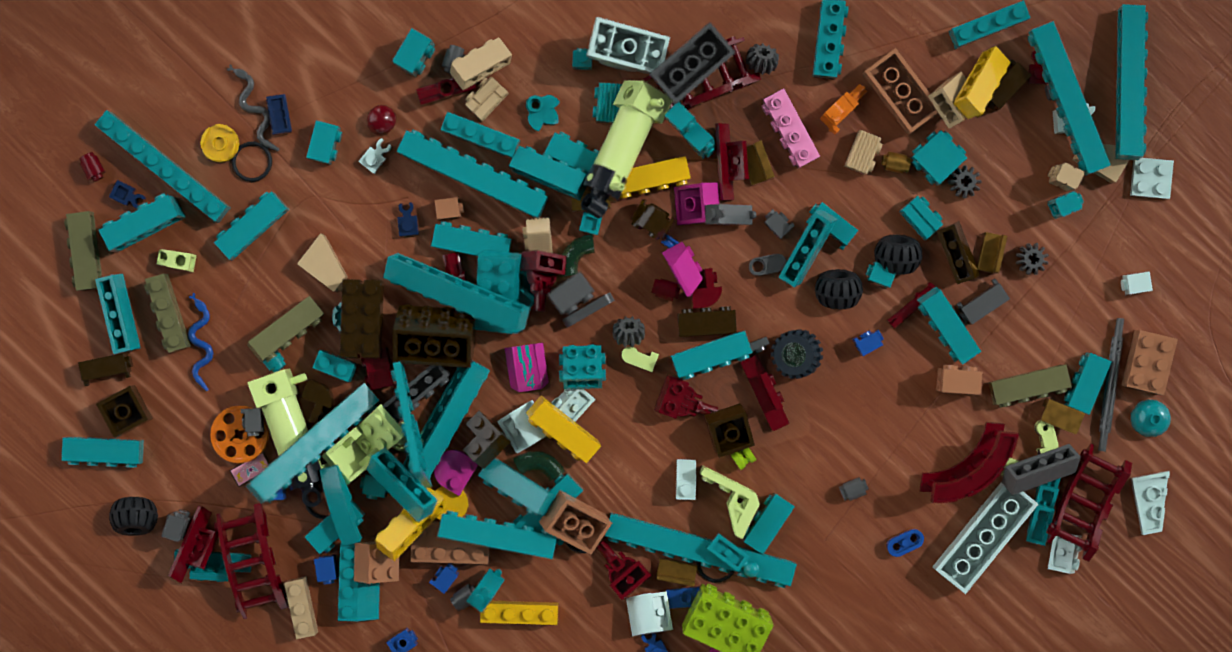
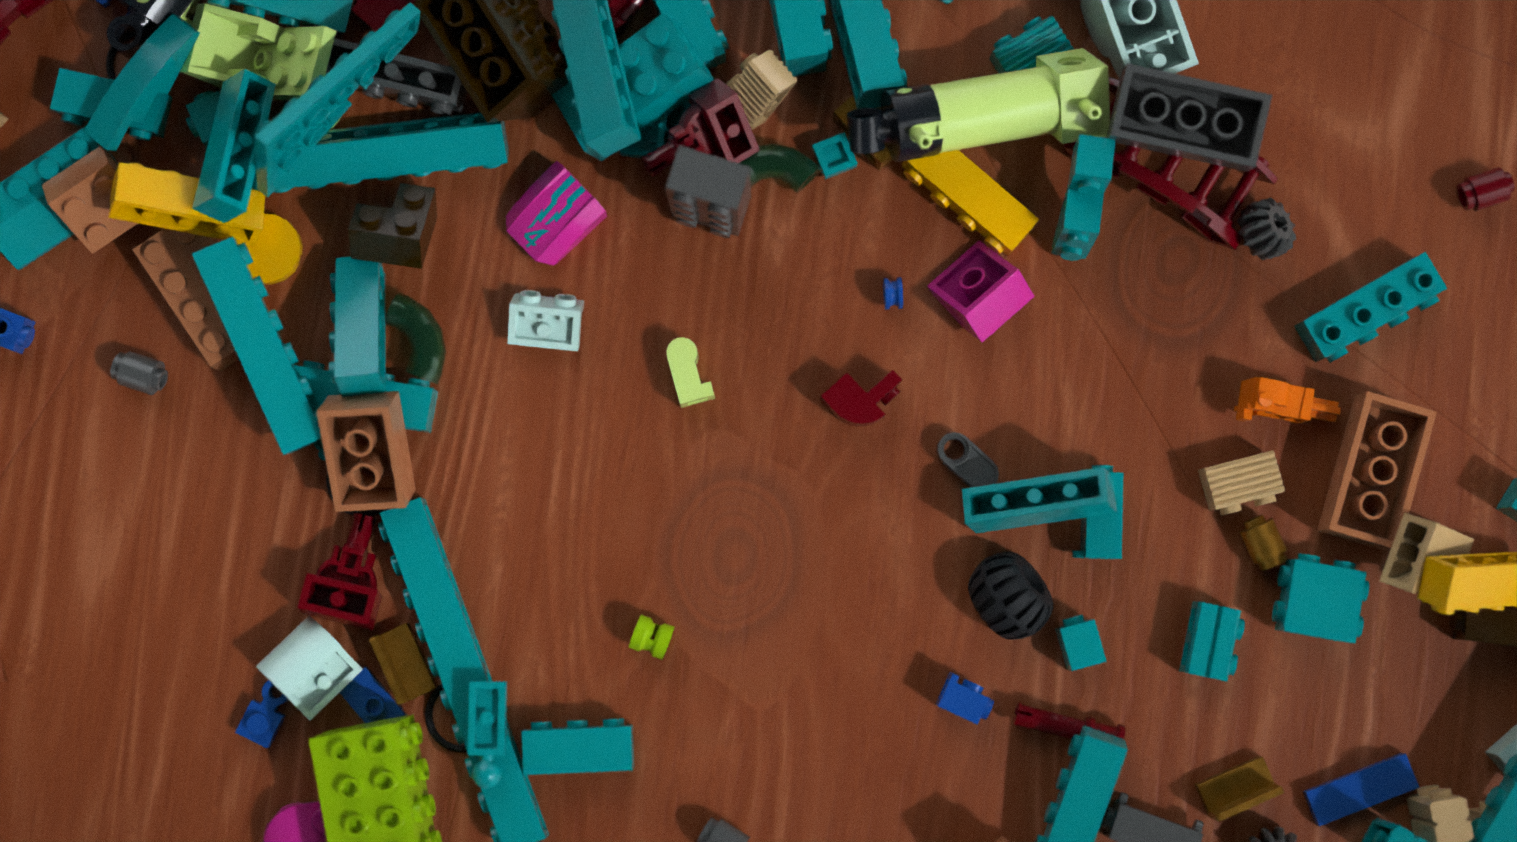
camera: 55 degrees right, 5 degrees down
blue brick [314,554,339,585] -> none
blue brick [429,563,460,594] -> none
dark pink slope [434,450,478,496] -> none
teal brick [466,568,505,613] -> none
yellow brick [480,601,558,625] -> none
light aqua brick [497,400,546,454] -> none
yellow brick [526,395,601,463] -> none
teal brick [544,131,600,175] -> none
teal brick [559,344,606,389] -> none
dark grey beam [562,292,615,328] -> none
dark grey gear [613,316,645,348] -> none
dark brown brick [631,199,676,240] -> none
dark red brick [651,278,681,302] -> none
dark red brick [654,374,718,419] -> none
dark pink slope [662,242,703,297] -> none
teal brick [670,331,752,380] -> none
light aqua slope [676,459,696,500] -> none
dark brown brick [677,306,737,337] -> none
yellowish green bracket [699,465,760,539] -> none
dark brown brick [704,403,755,458] -> none
dark grey brick [705,204,756,225] -> none
dark red bracket [715,123,749,200] -> none
dark red bracket [741,354,790,431] -> none
pearl gold panel [747,141,775,185] -> none
dark grey plate [749,336,770,353] -> none
bright pink brick [761,89,820,168] -> none
dark grey brick [764,209,795,239] -> none
black wheel [771,329,823,379] -> none
black wheel [874,234,922,275] -> none
dark brown brick [937,221,980,284] -> none
dark grey gear [948,165,982,198] -> none
none -> blue tile [1303,753,1420,826]

